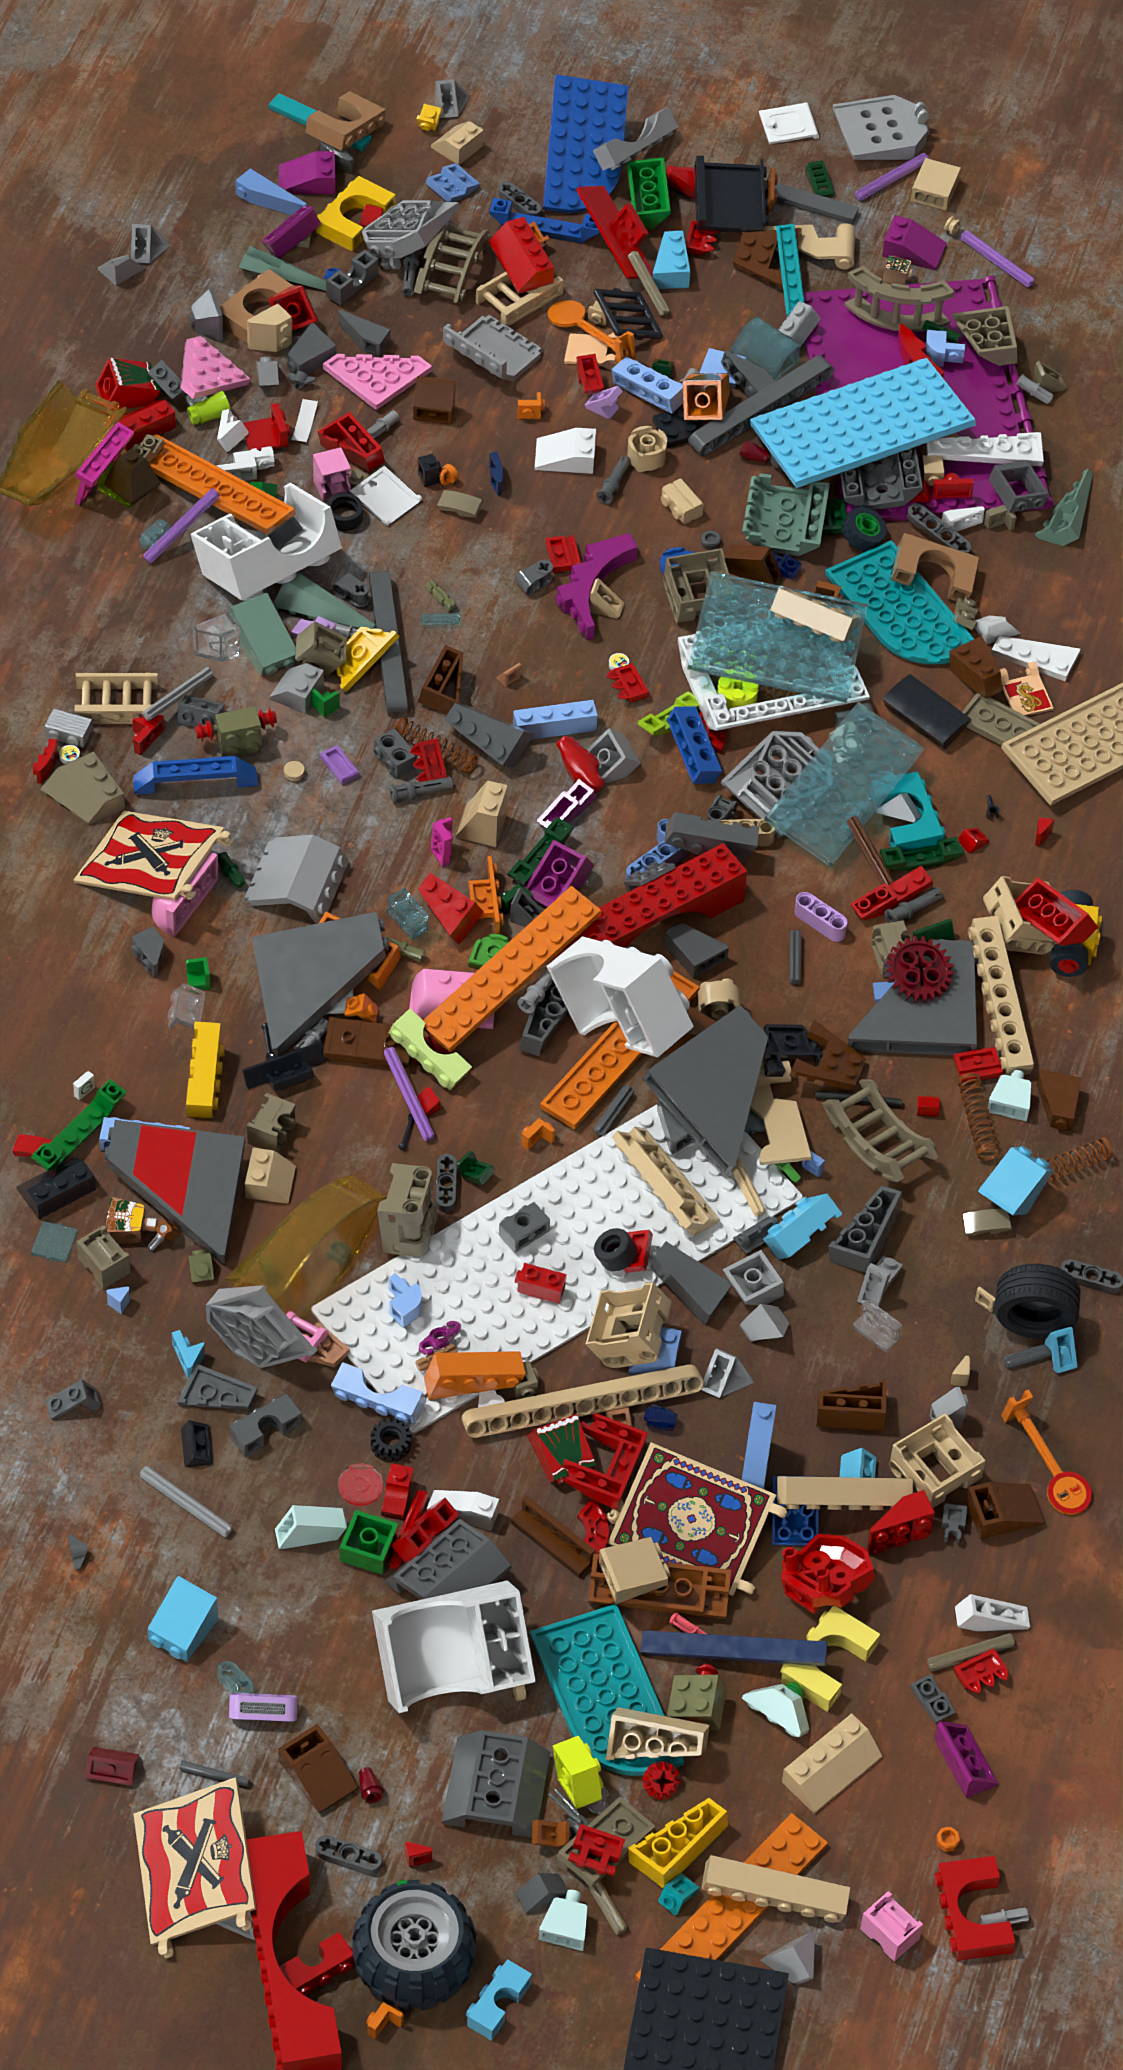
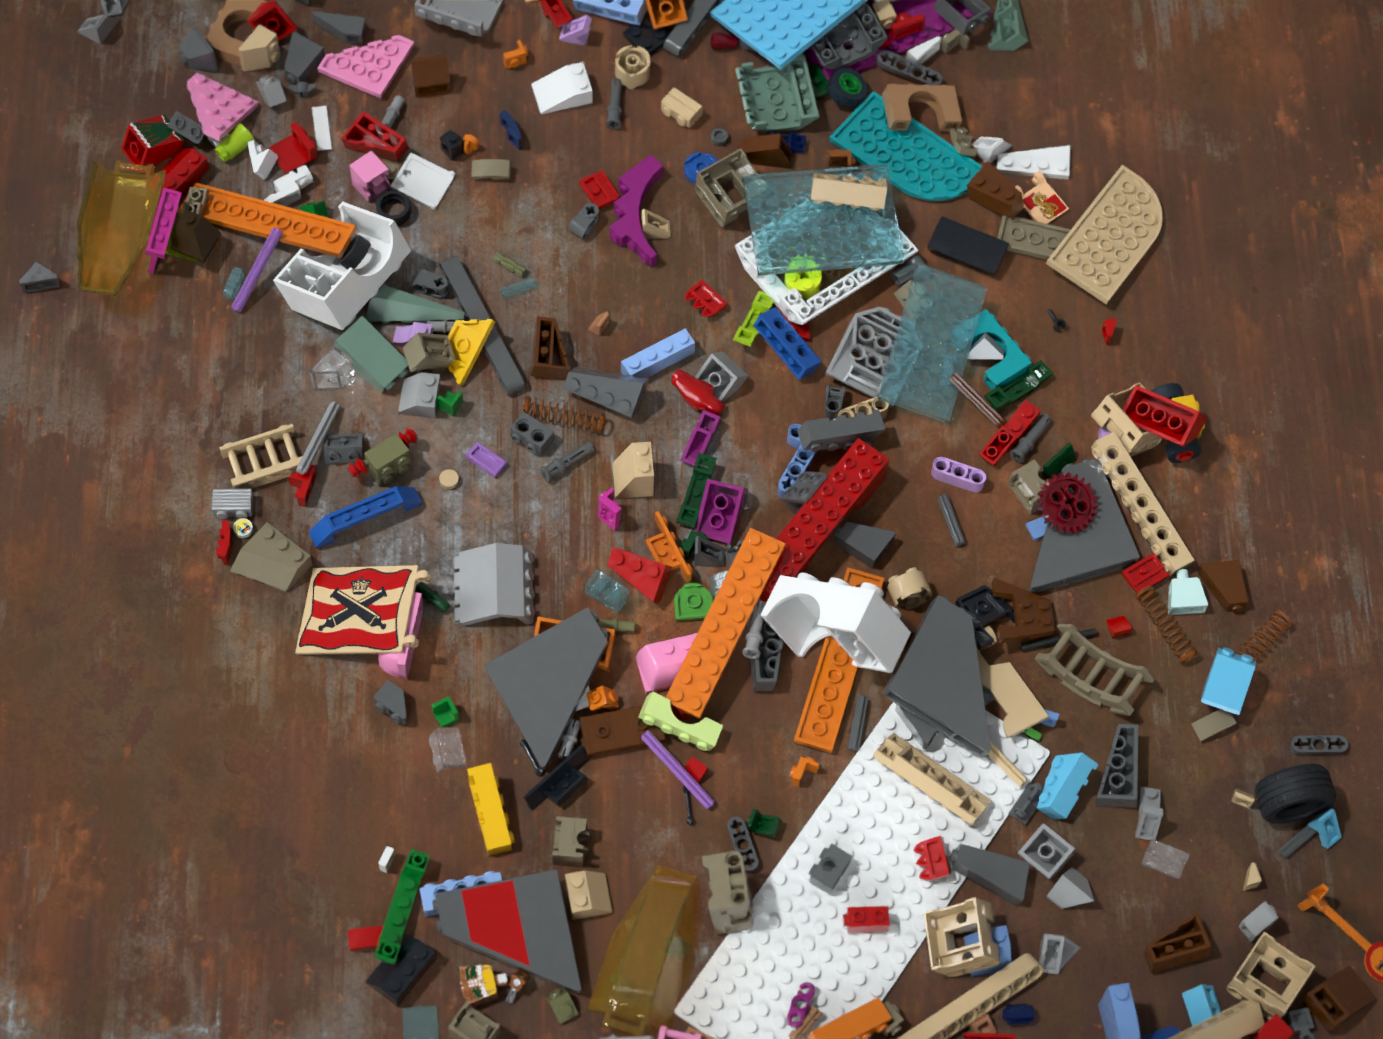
camera: 20 degrees left, 10 degrees up
light blue brick [388,1273,422,1328] -> none
red plate [409,738,447,782] -> none
black tyre [594,1228,637,1271] -> none
tile [609,653,629,670] -> none
red slope [958,828,990,853] -> none

